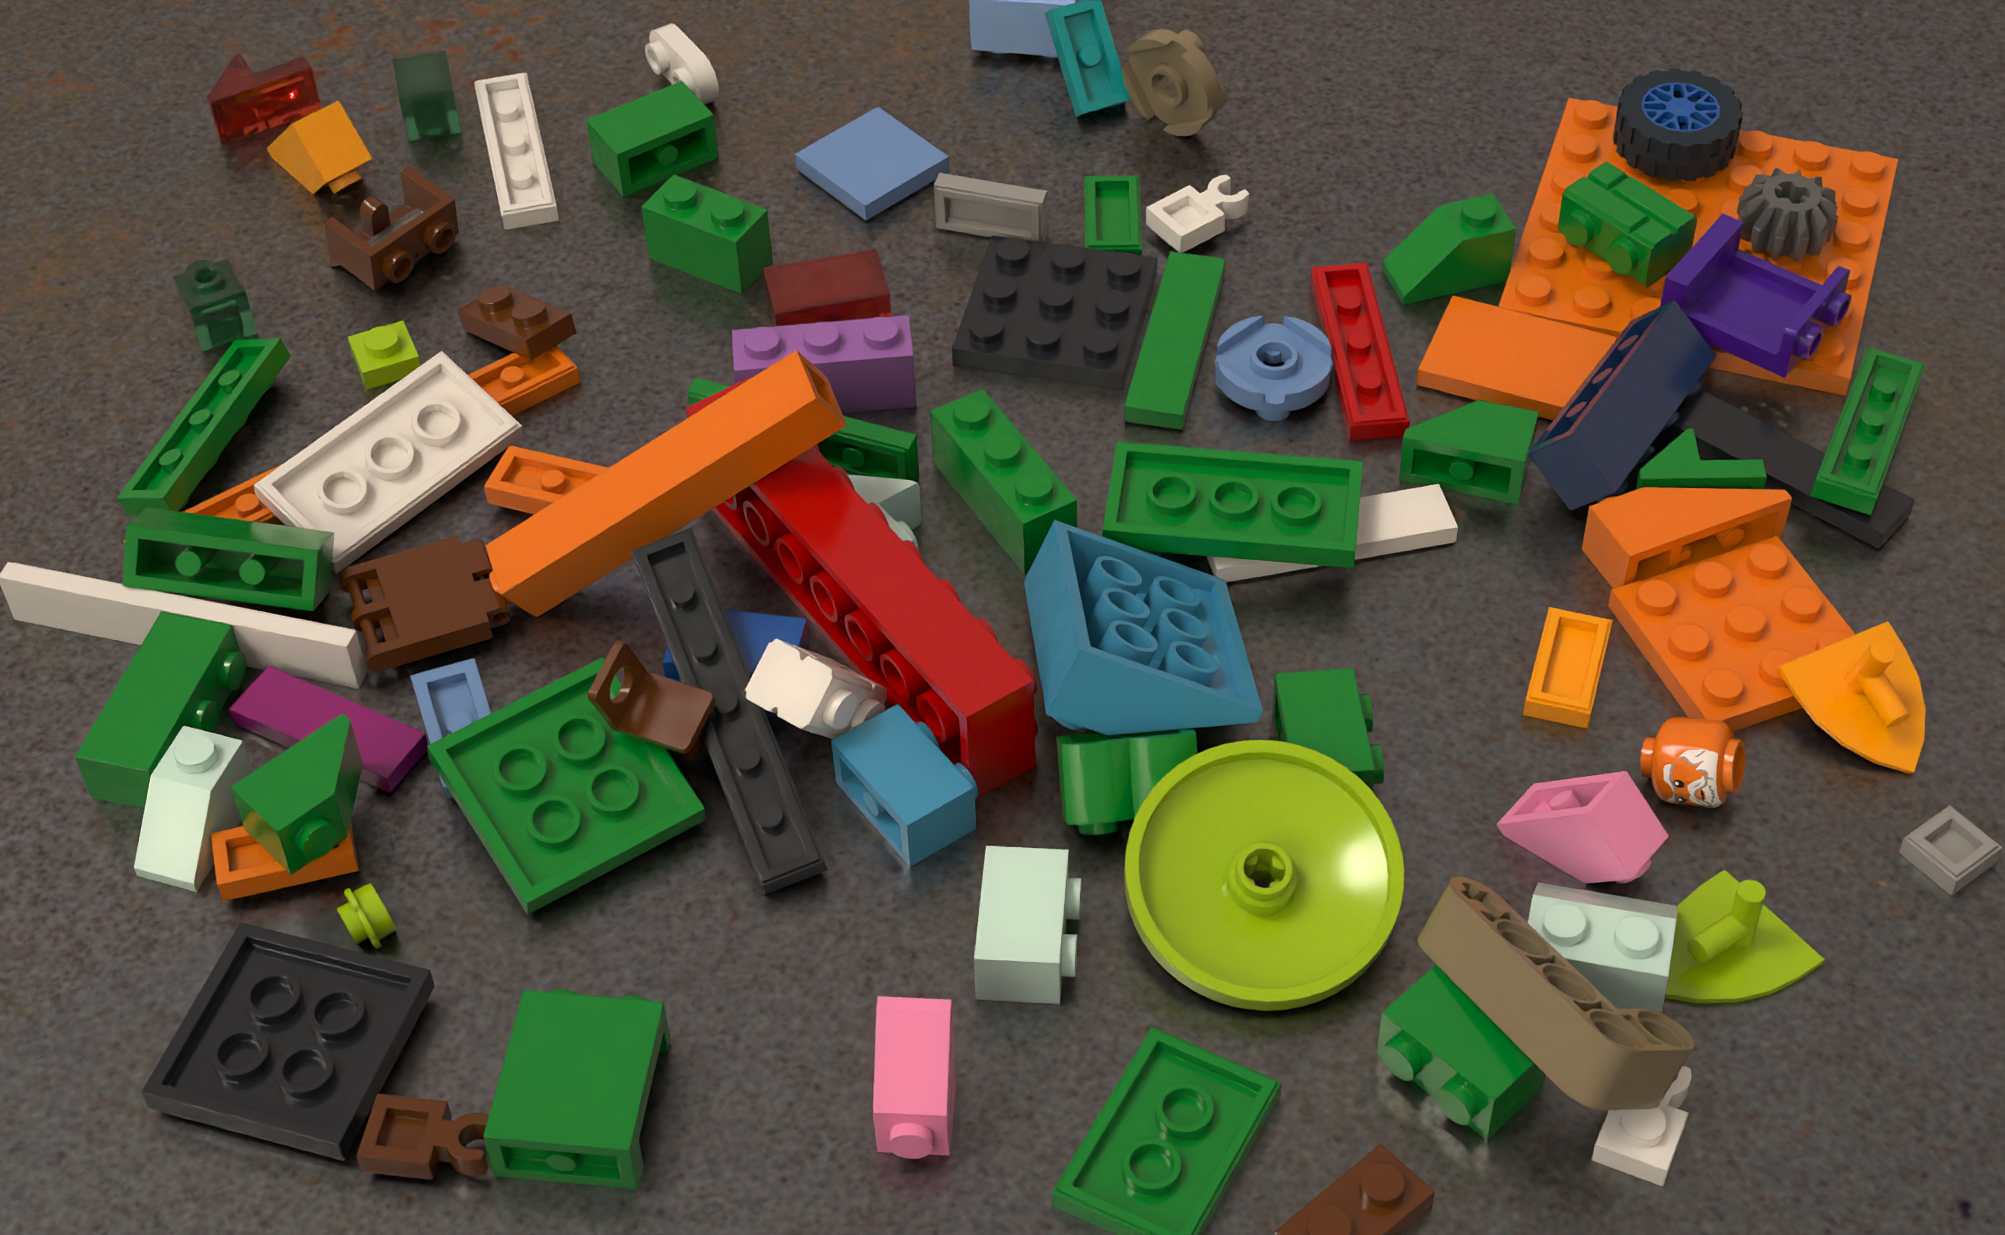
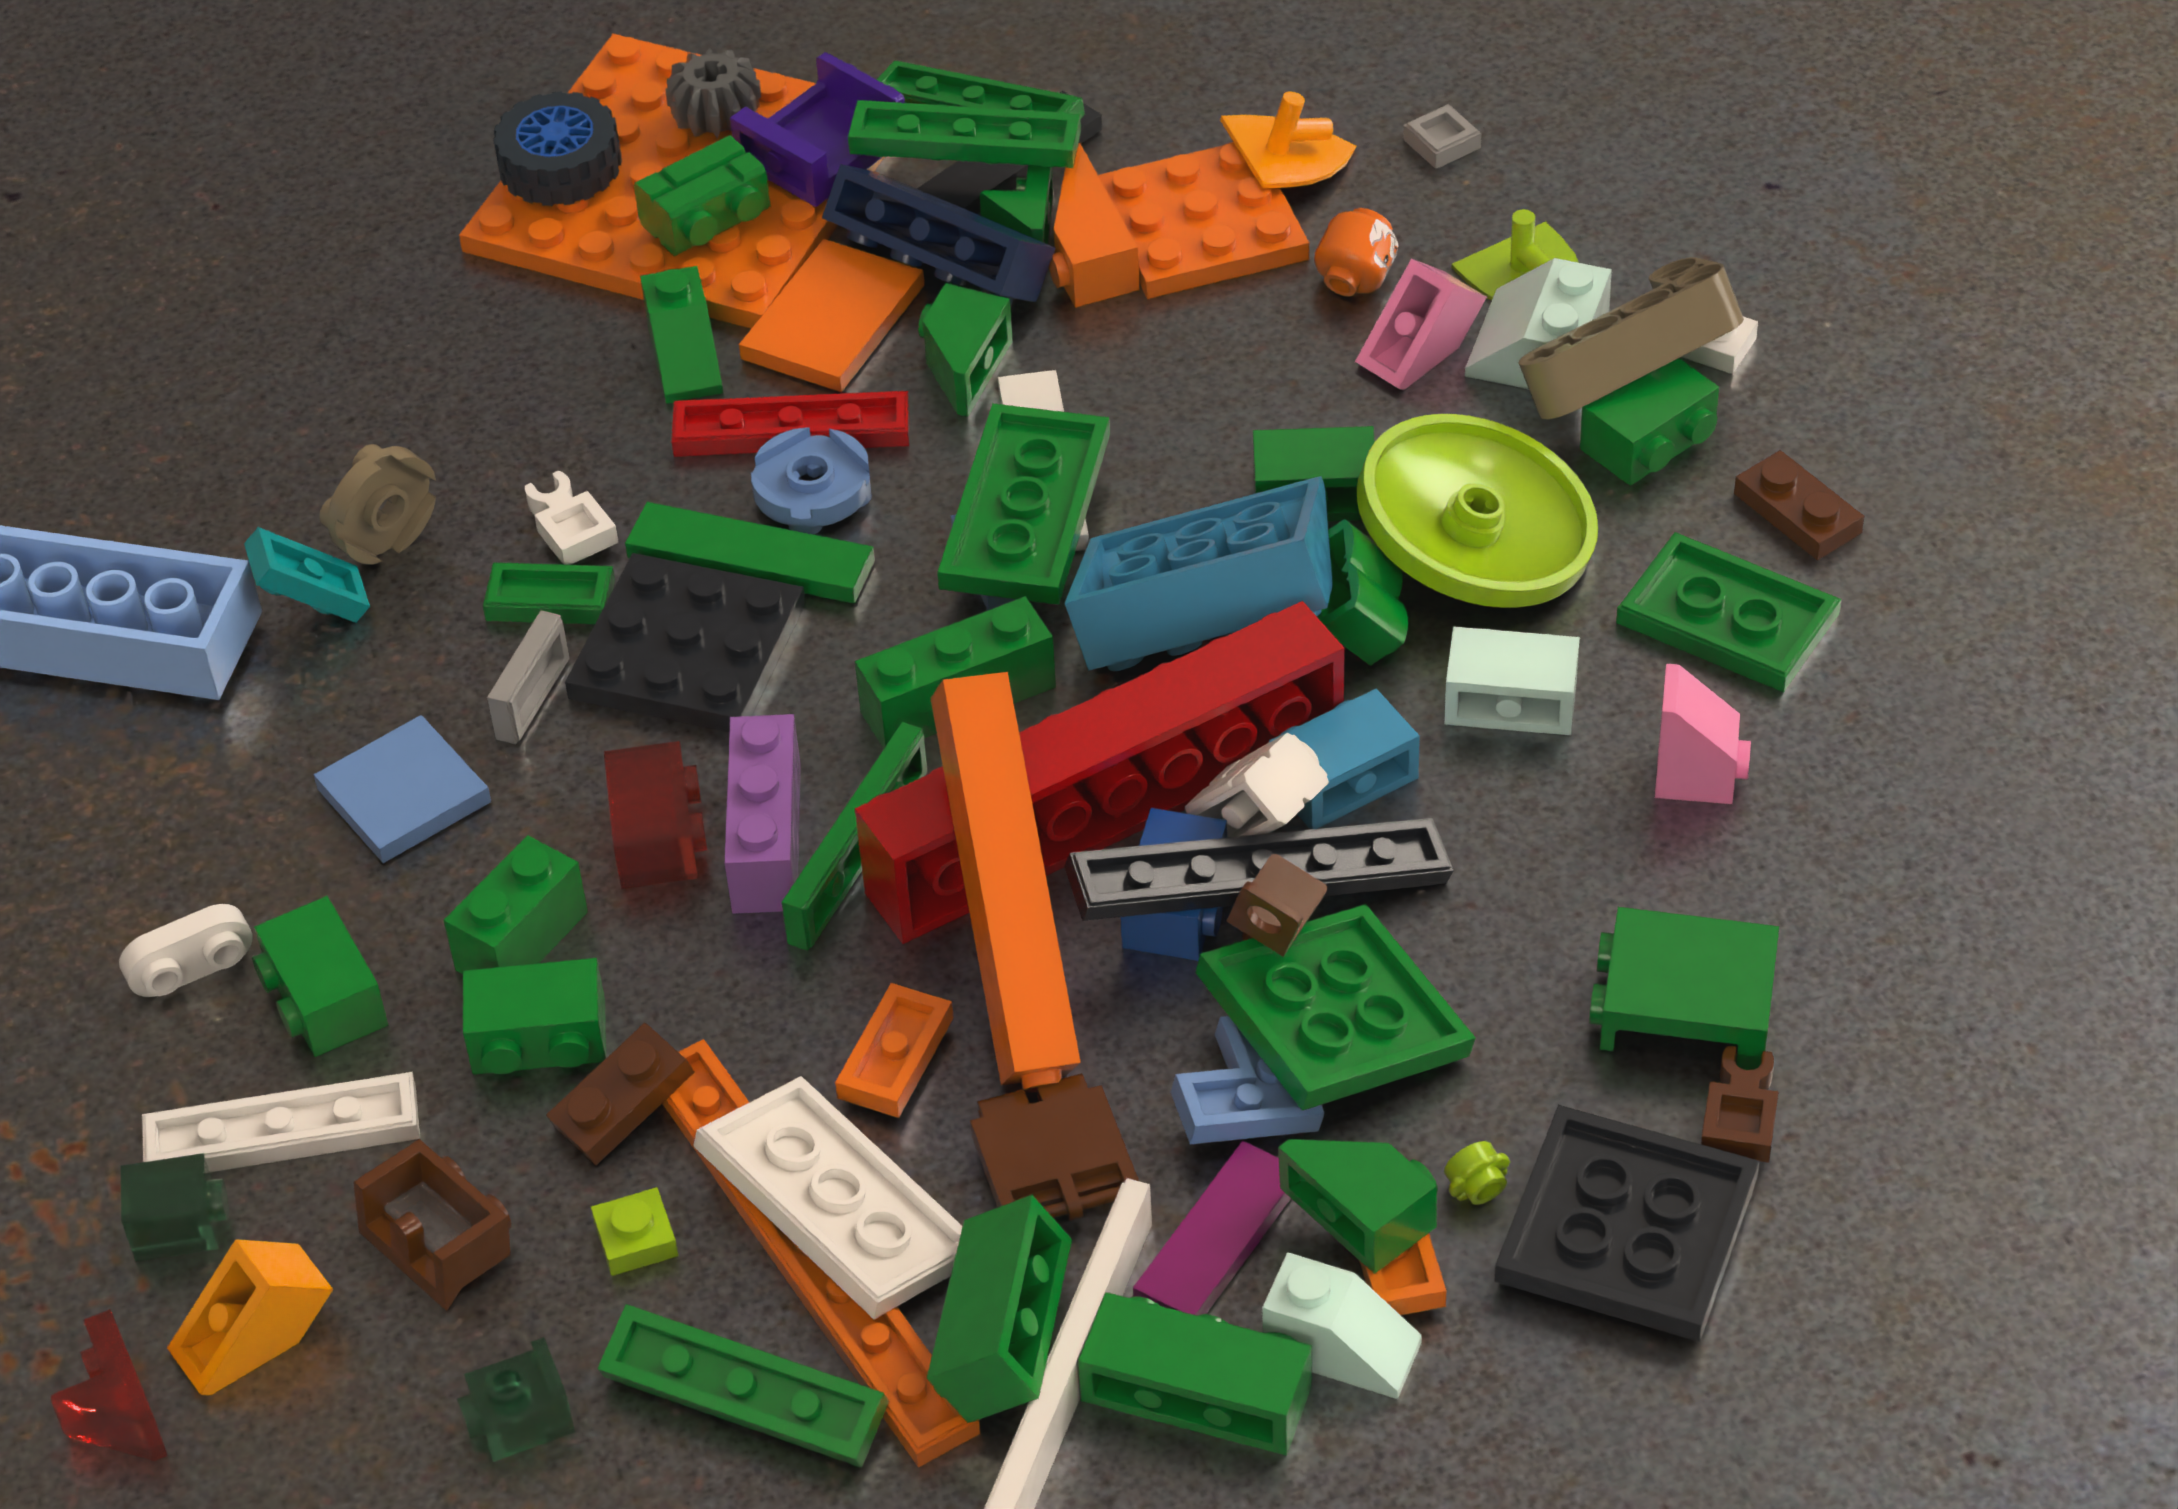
camera: 85 degrees left, 0 degrees up
light orange tile [1523,607,1613,729] -> none
none -> green brick [463,958,606,1075]
none -> green plate [848,100,1081,168]

